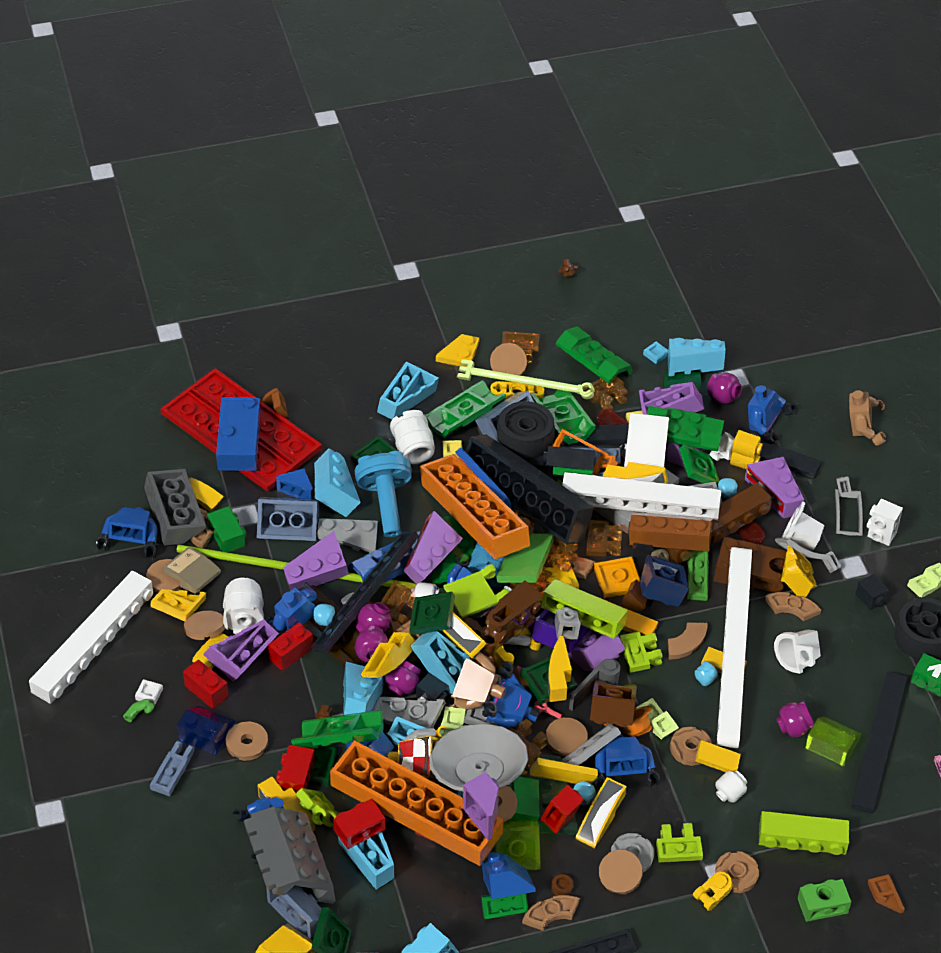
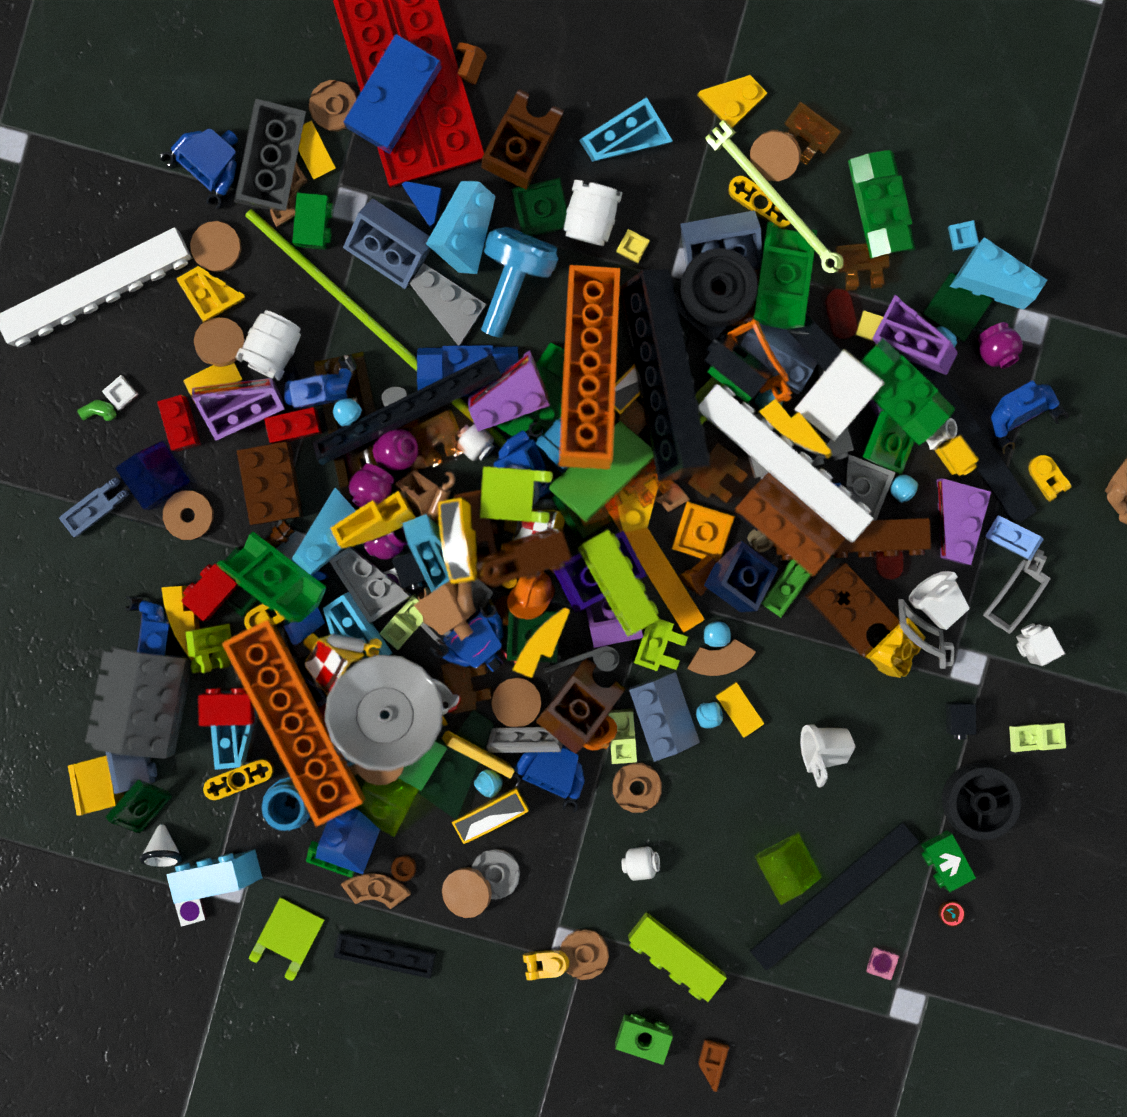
camera: 30 degrees right, 40 degrees up
dark tan slope [163,547,221,594] -> none
medium lavender wedge [283,531,348,591] -> none
dark green tile [409,592,455,635] -> none
green piece [424,381,506,438] -> none
blue tile [455,448,512,508] -> none
medium lavender slope [463,772,499,840] -> none
red brick [541,785,584,834] -> none
light grey brick [555,607,581,639] -> none
reddish brown plant [558,259,579,277] -> none
lime plate [656,823,703,862] -> none
yellow tile [695,740,741,772] -> none
white beam [717,547,752,748] -> none
medium nougat tile [765,592,821,621] -> none
magenta piece [777,701,815,738] -> none
none -> yellow beam [203,758,274,800]
none -> reddish brown brick [237,442,304,525]
none -> dark azure piece [262,776,311,831]
none -> medium nougat tile [309,80,357,131]
none -> reddish brown brick [481,89,564,190]
none -> orange piece [507,570,555,619]
none -> sand blue slope [629,672,700,761]
none -> medium azure piece [704,621,731,647]
none -> light blue plate [985,515,1043,561]
none -> yellow plate [1029,455,1071,502]

